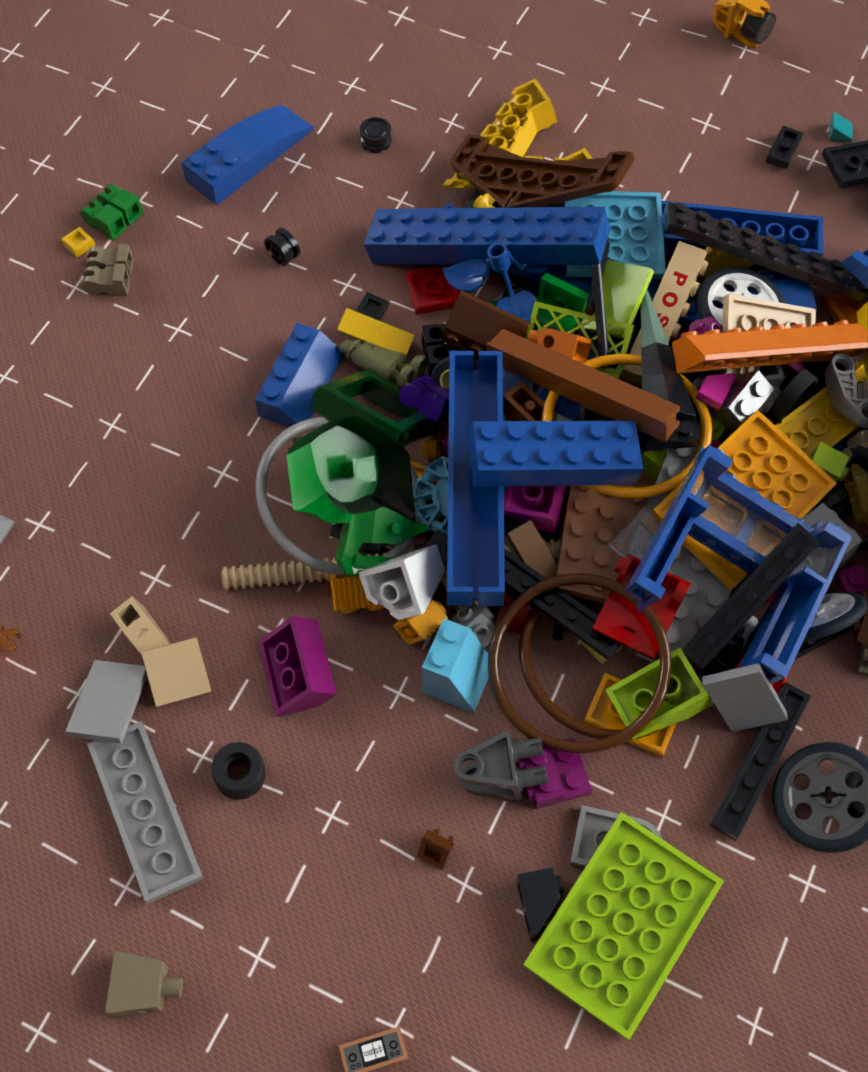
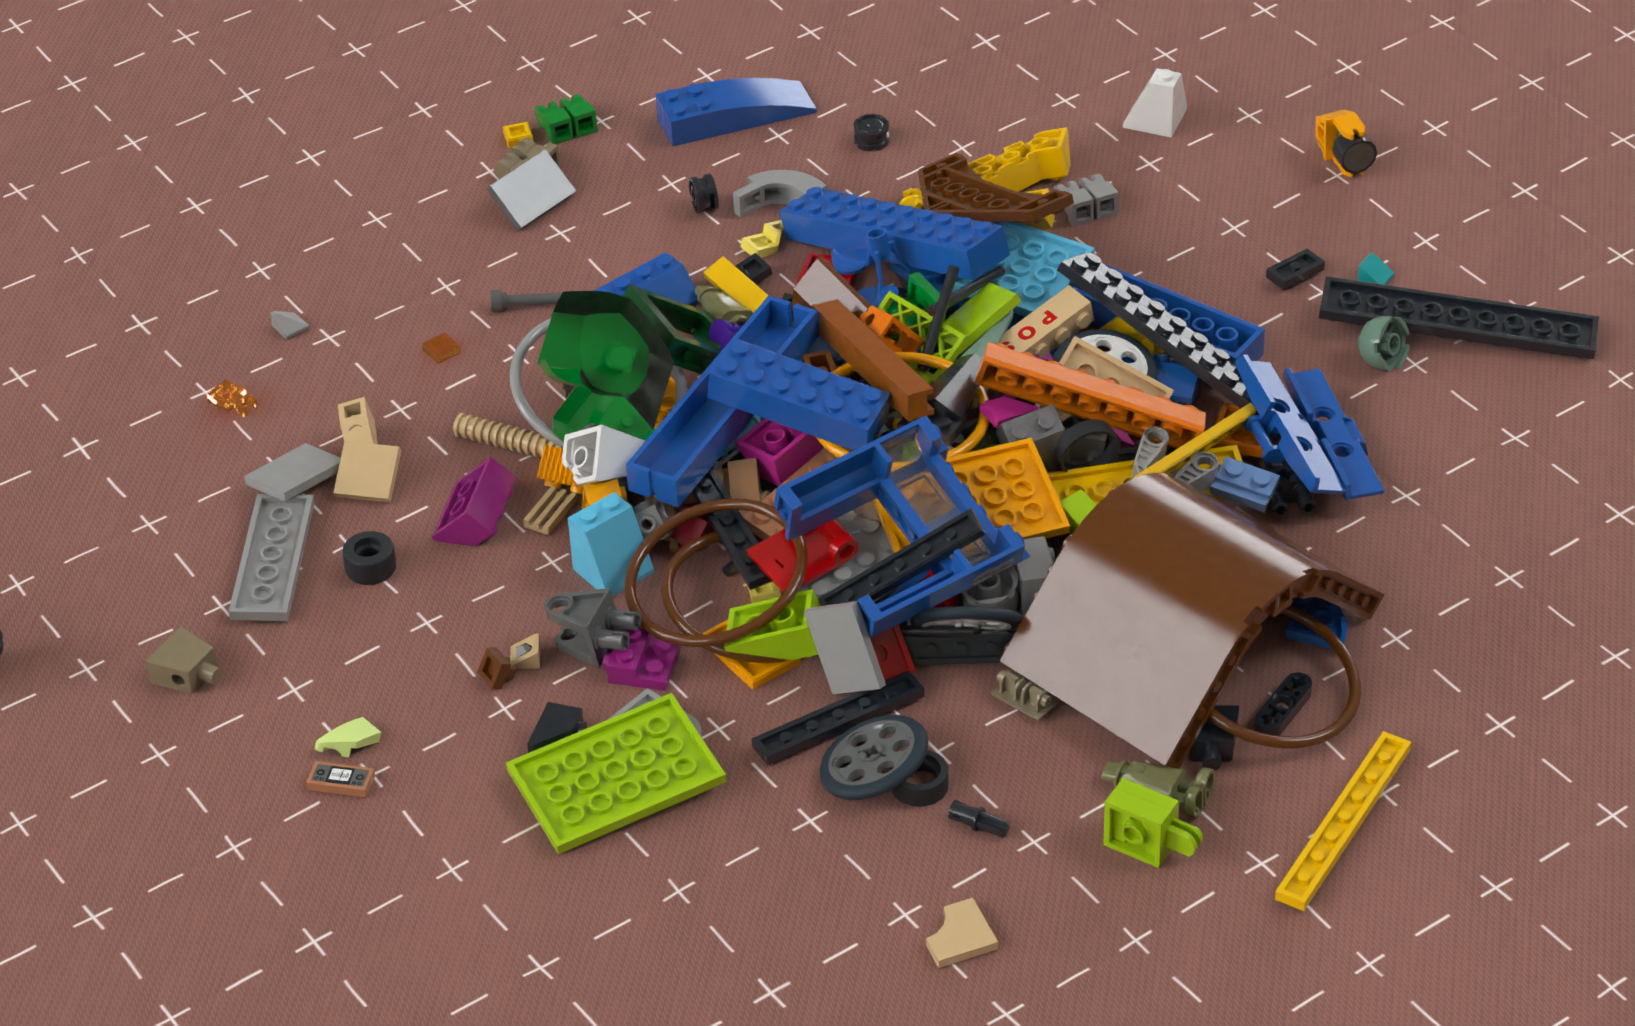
camera: 30 degrees right, 20 degrees down
none -> yellowish green slope [315,717,381,758]
none -> clear orange tile [422,332,461,364]
none -> tile [487,149,576,231]
none -> dark grey piece [491,290,562,312]
none -> tan slope [510,633,541,670]
none -> tan tile [523,486,577,535]
none -> light grey arch [733,170,827,218]
none -> light yellow slope [740,220,783,258]
none -> light grey legs [1053,174,1119,227]
none -> white slope [1123,68,1187,138]

